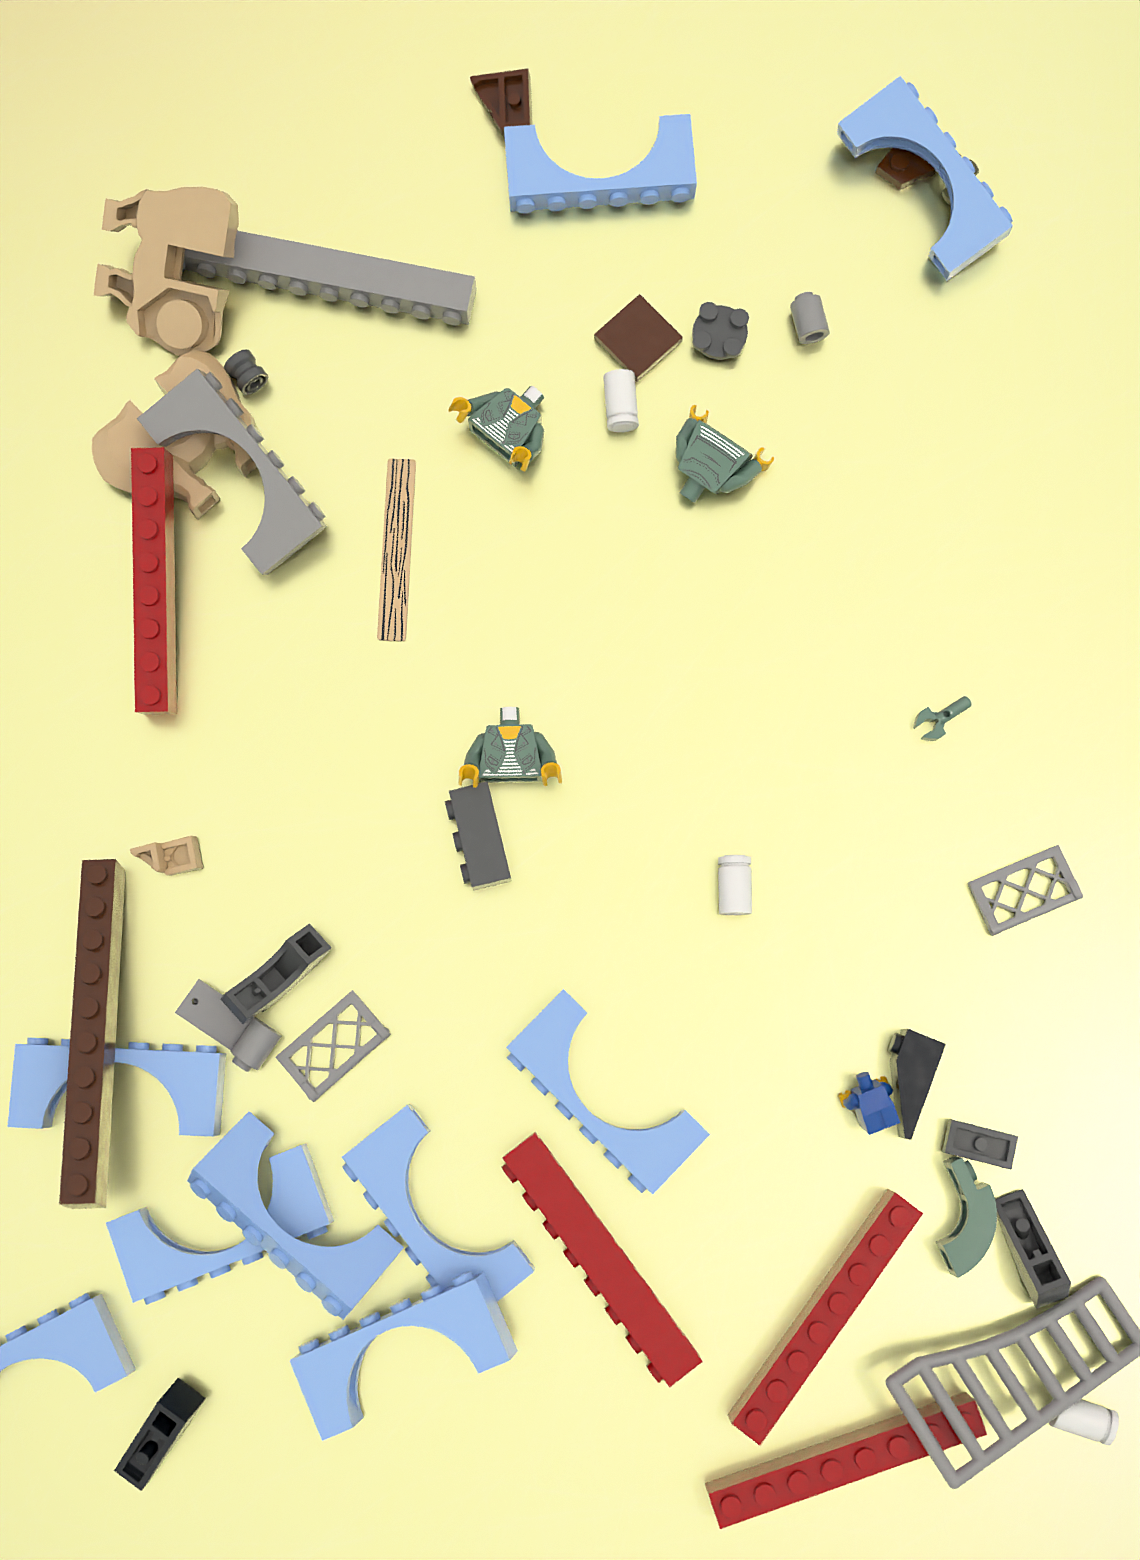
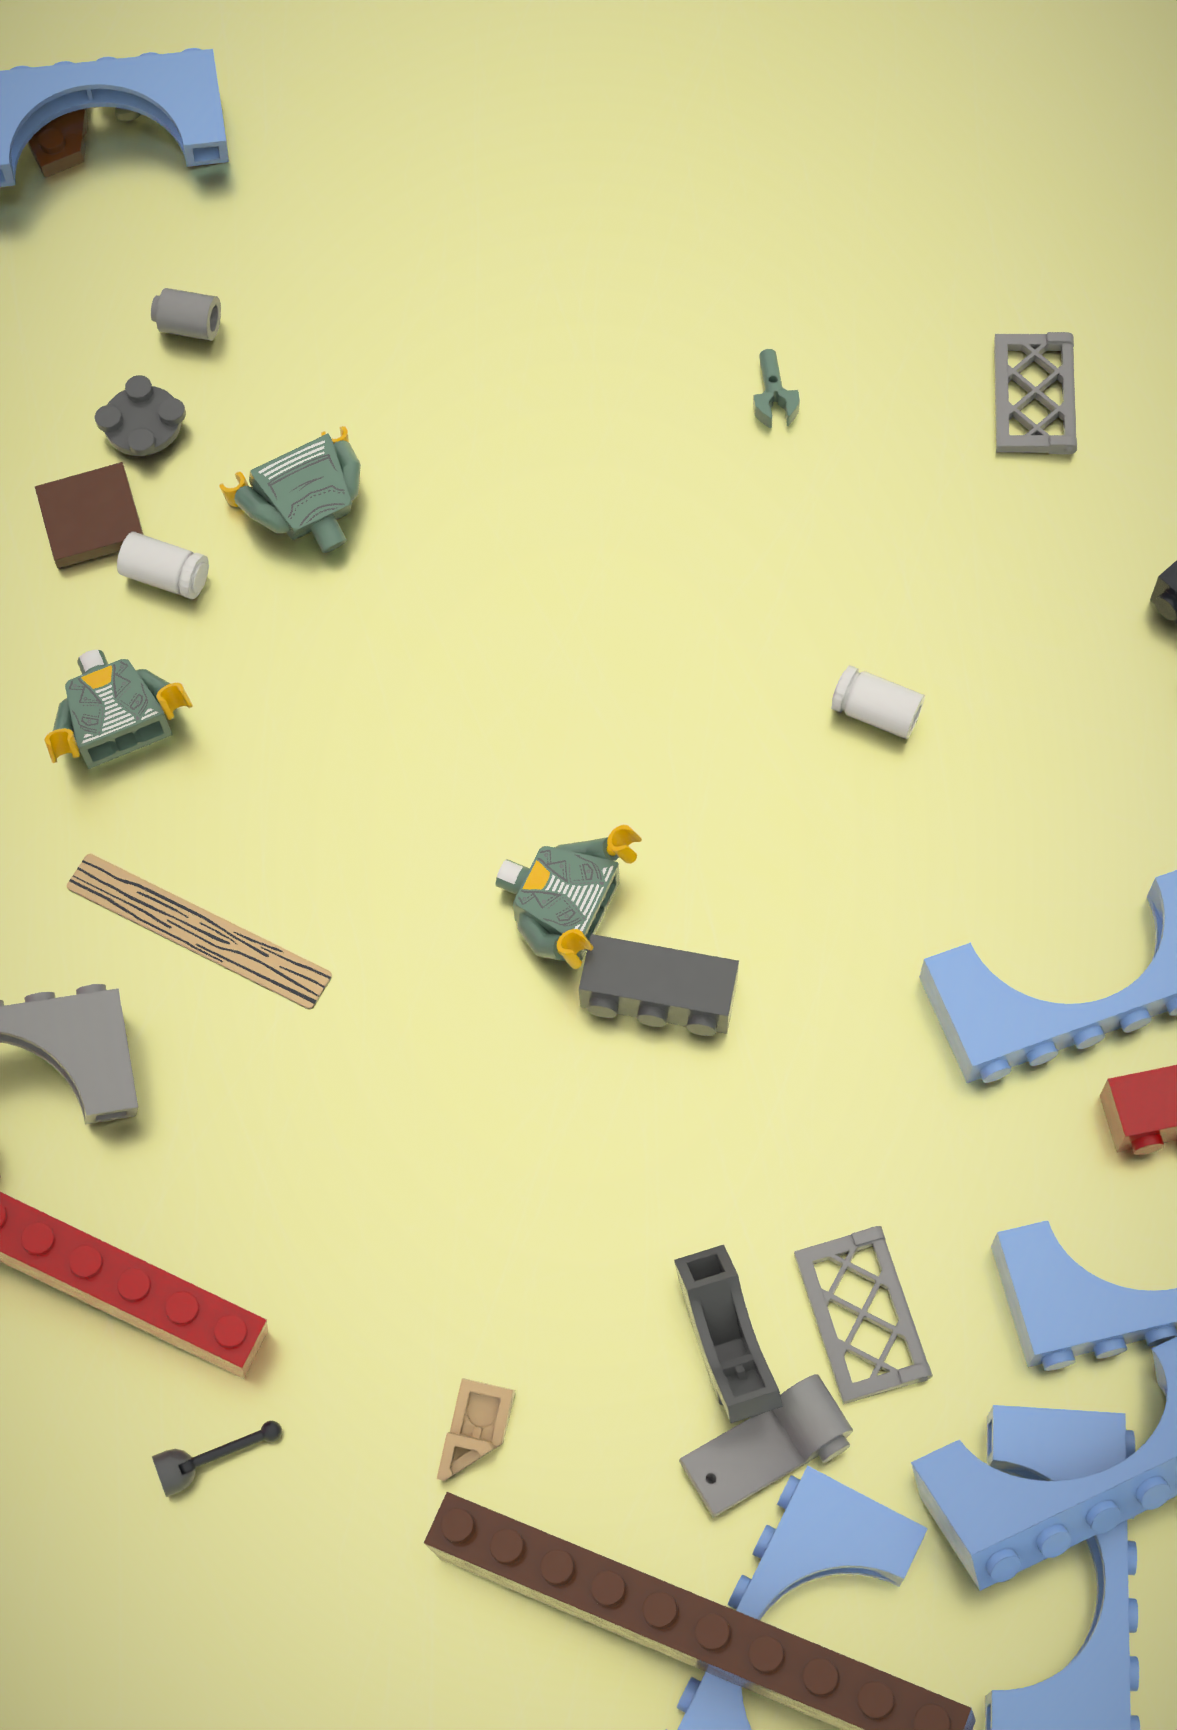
camera: 60 degrees left, 15 degrees down
none -> hinge [152,1420,282,1497]

